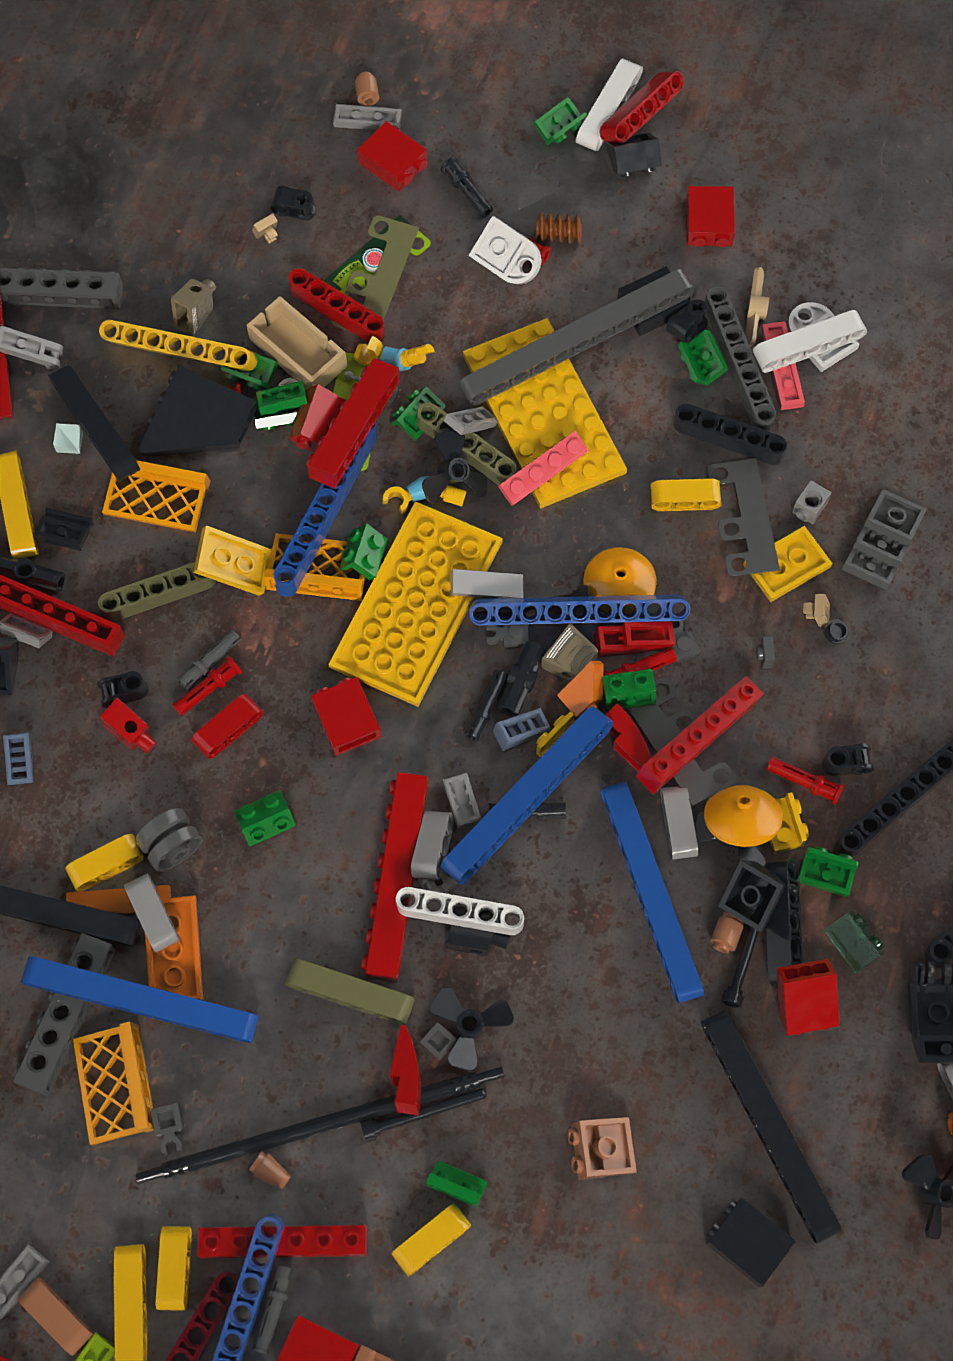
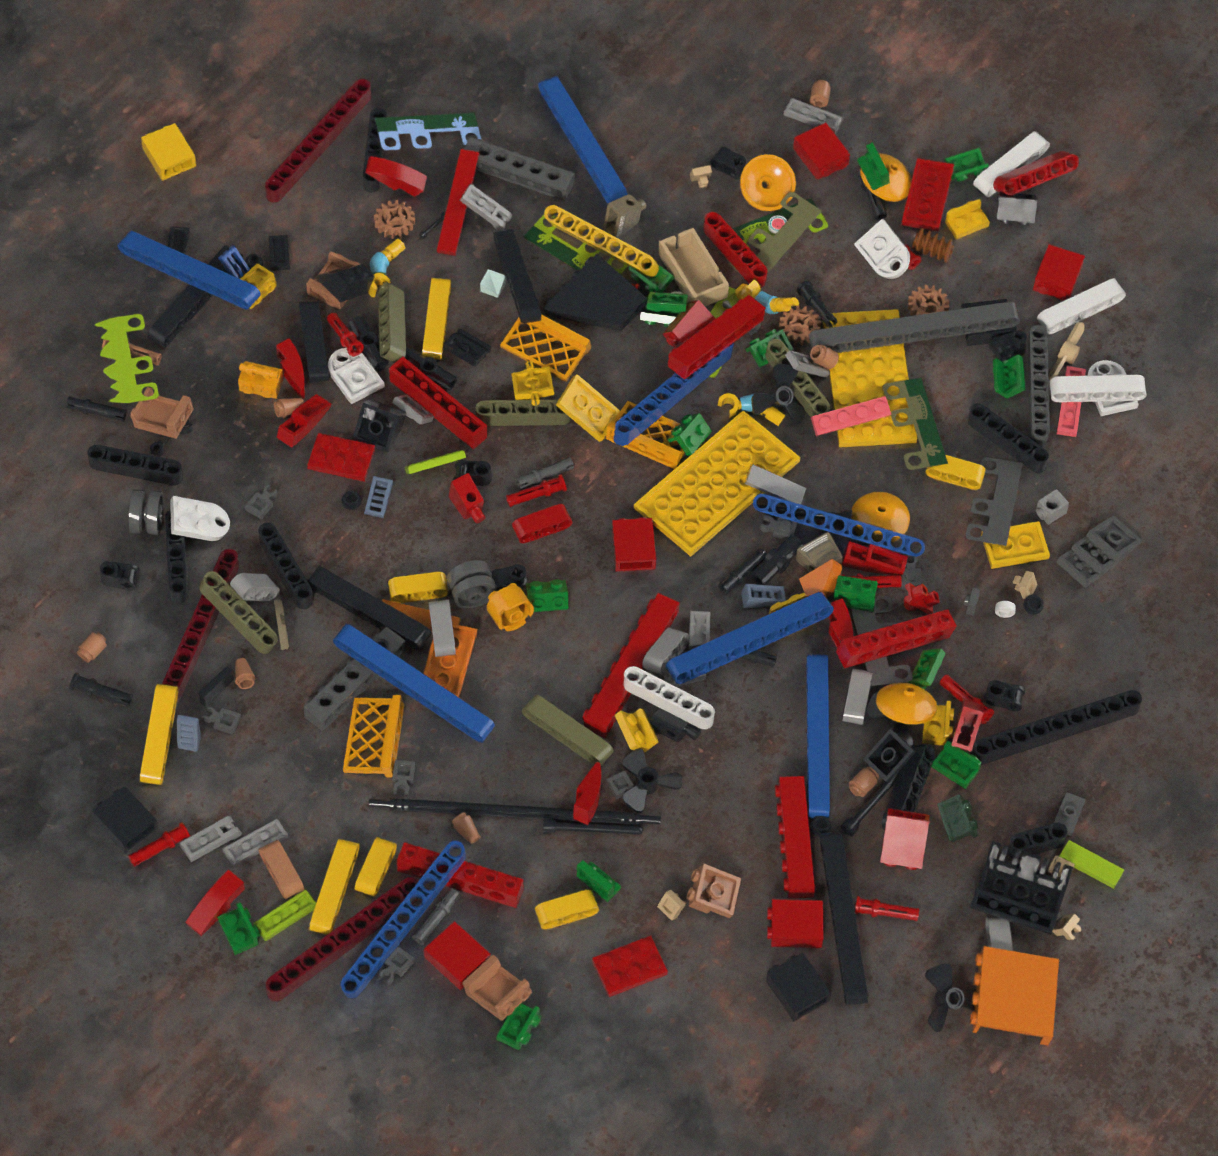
camera: 15 degrees right, 10 degrees down
none -> lime tile [405,450,466,474]
none -> light orange brick [487,583,534,631]
none -> black piece [491,564,527,591]
none -> yellow plate [511,361,554,406]
none -> piece [523,215,628,274]
none -> blue beam [538,76,628,204]
none -> red plate [592,935,668,997]
none -> yellow bracket [615,708,658,753]
none -> tan tile [657,890,687,921]
none -> light orange dish [740,154,796,211]
none -> red brick [767,899,823,948]
none -> red brick [774,776,815,899]
none -> nougat gear [779,306,821,346]
none -> black pin [796,281,837,328]
none -> nougat brick [810,345,839,369]
none -> black plate [810,816,831,836]
none -> red pin [854,896,919,921]
none -> green bracket [857,143,890,190]
none -> light orange dish [860,153,912,202]
none -> piece [883,378,948,470]
none -> red plate [902,158,954,232]
none -> red hips [904,583,940,614]
none -> nougat gear [907,285,950,316]
none -> green bracket [908,648,946,689]
none -> yellow bracket [945,199,990,240]
none -> red brick [951,699,984,751]
none -> white tile [995,601,1016,618]
none -> white beam [1037,279,1126,335]

